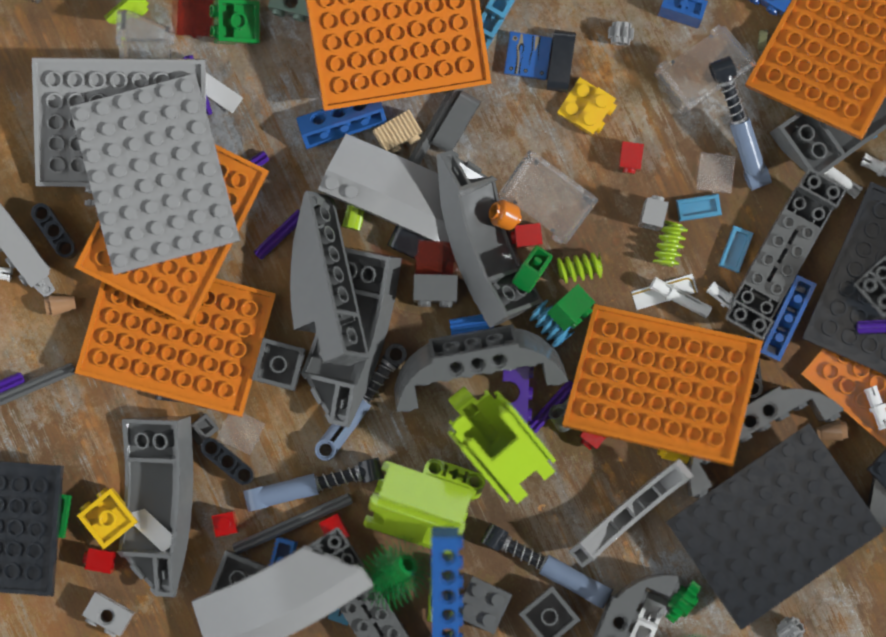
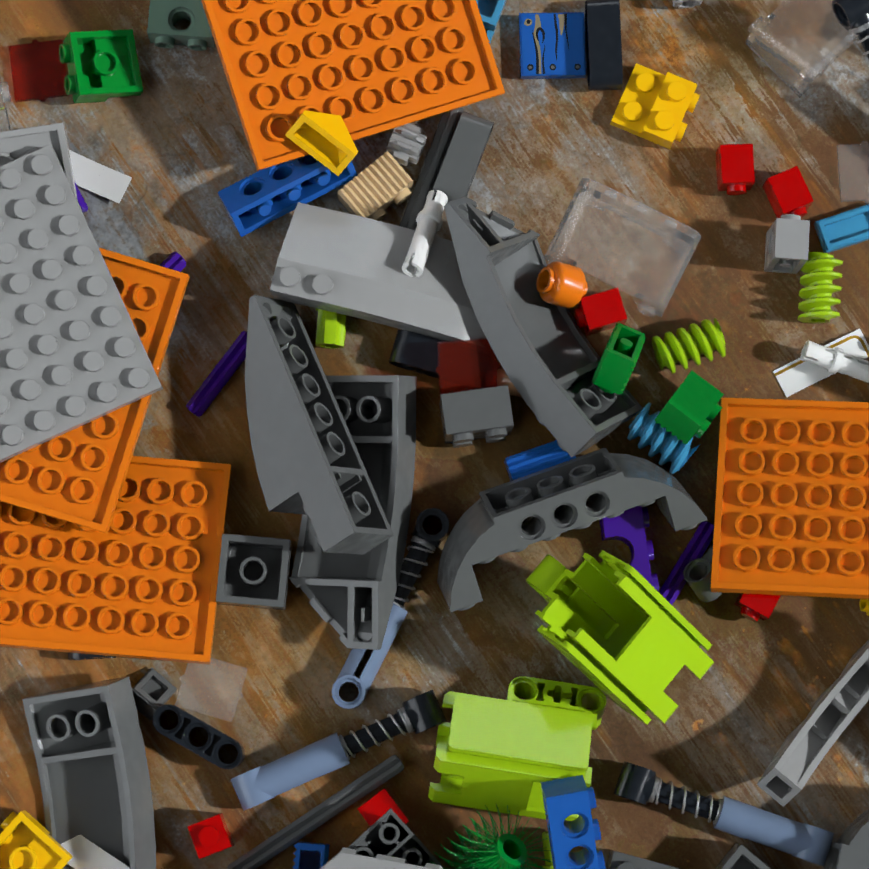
camera: 15 degrees left, 5 degrees down
none -> yellow slope [285,111,358,176]
none -> light grey gear [386,124,427,166]
none -> white pin [402,190,448,277]
none -> red brick [762,166,814,218]

